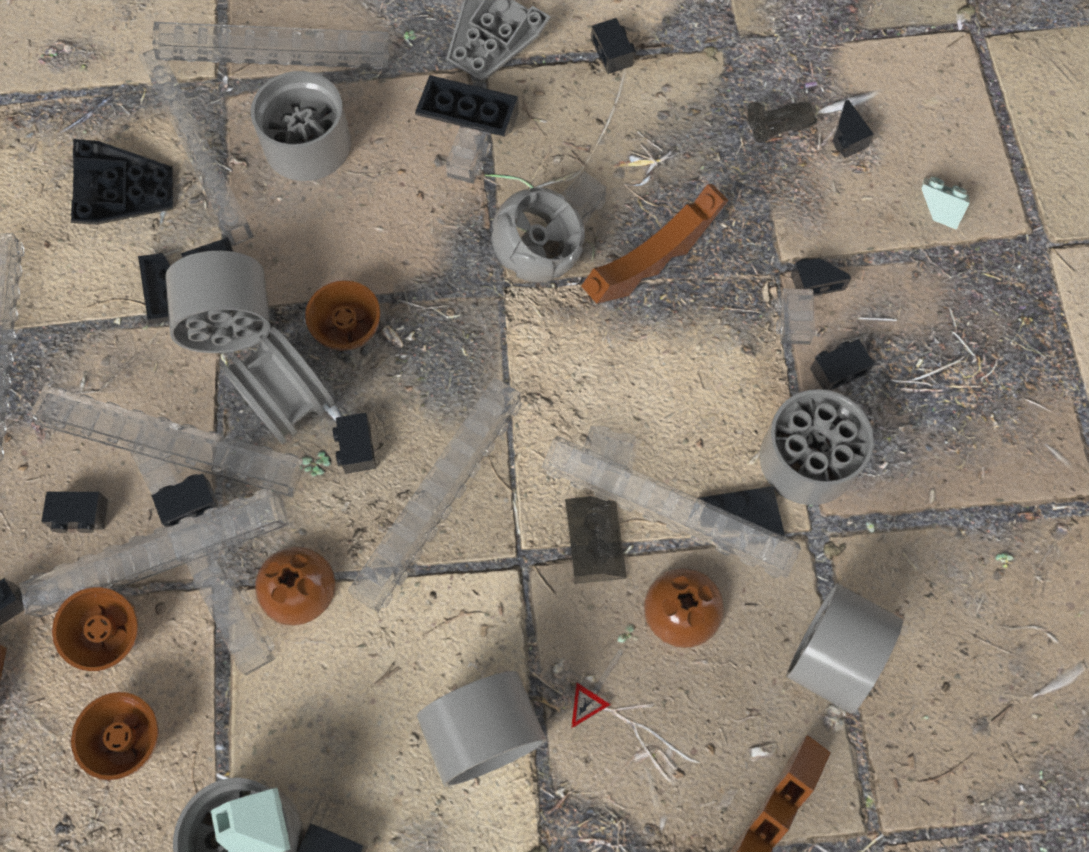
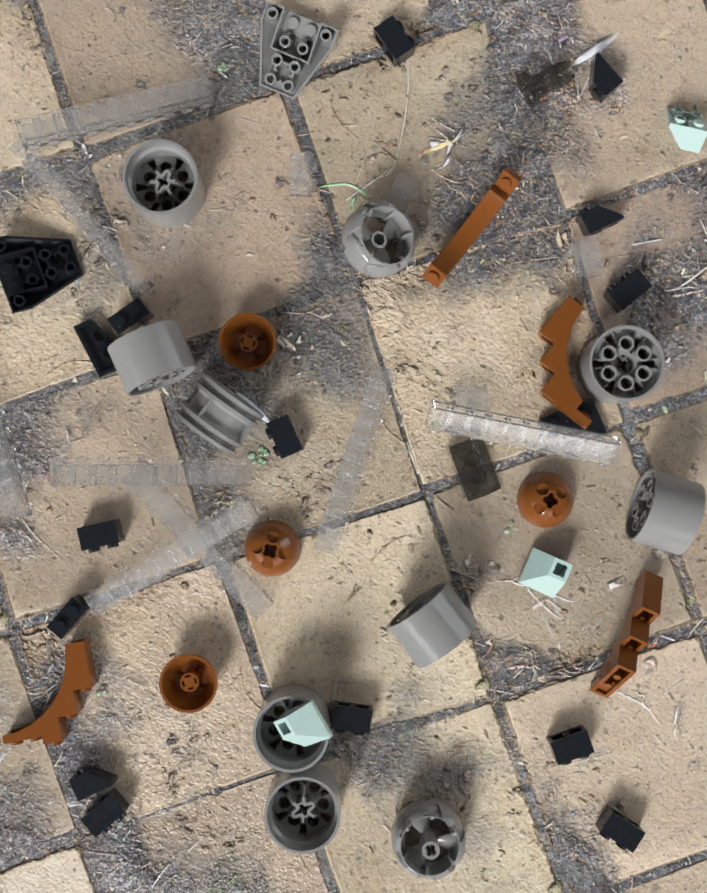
camera: 15 degrees left, 20 degrees up
dark orange piece [52,587,139,671] -> none
black brick [151,473,220,531] -> none
black slope [415,75,519,137] -> none
piece [571,649,623,729] -> none
none -> light aqua slope [518,547,573,598]
none -> dark orange arch [538,296,592,430]

